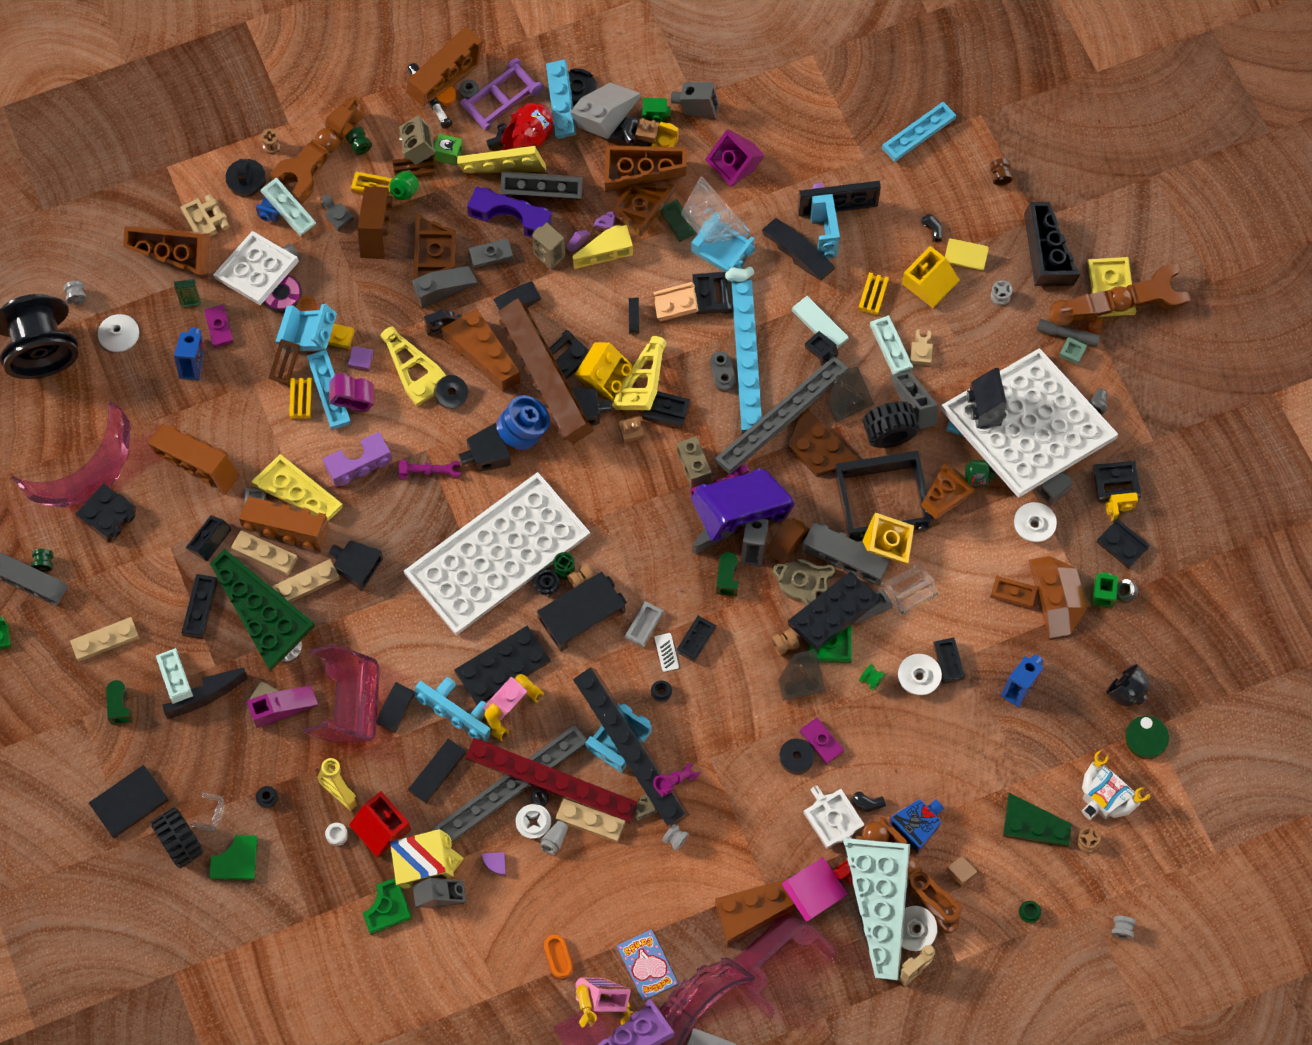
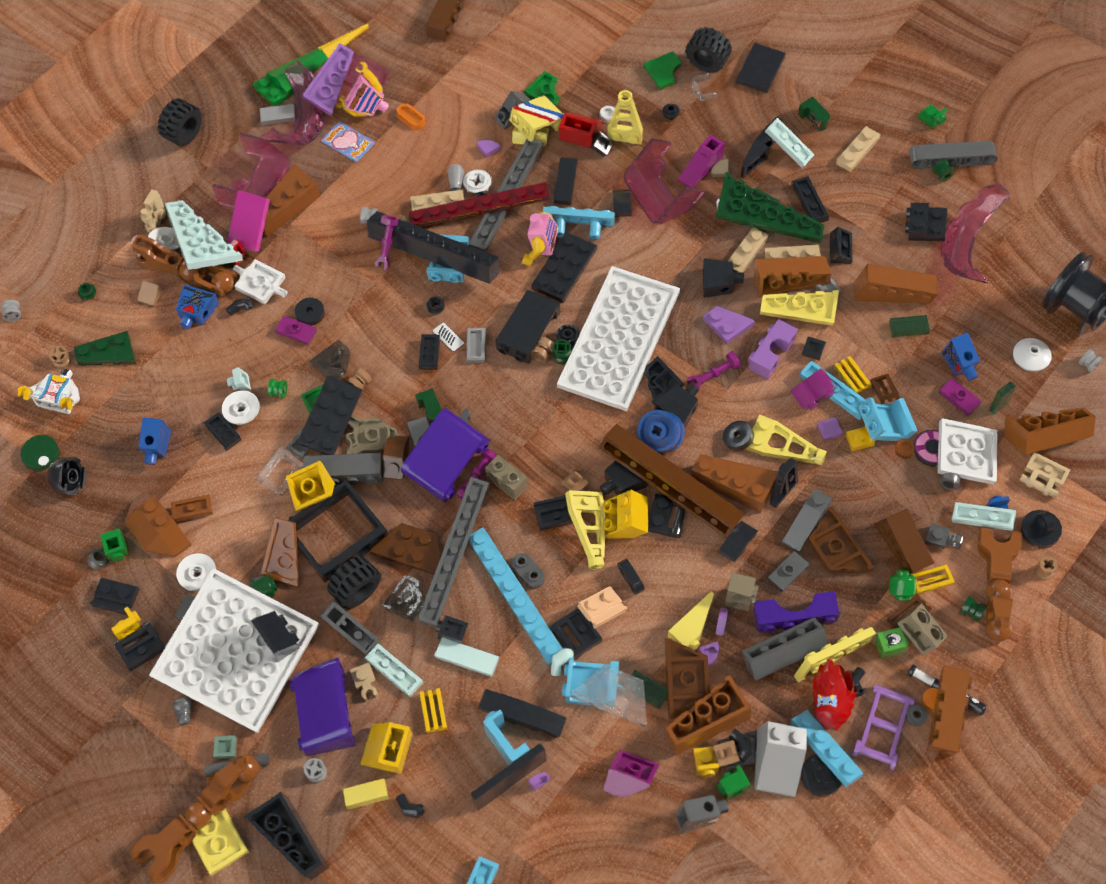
camera: 155 degrees right, 5 degrees down
none -> light aqua tile [227,367,251,391]
none -> dark purple windscreen [290,658,356,757]
none -> black plate [590,132,613,157]
none -> black slope [644,356,685,406]
none -> medium lavender wing [703,306,755,344]
none -> black plate [802,336,826,361]
none -> clear green tile [889,315,930,337]

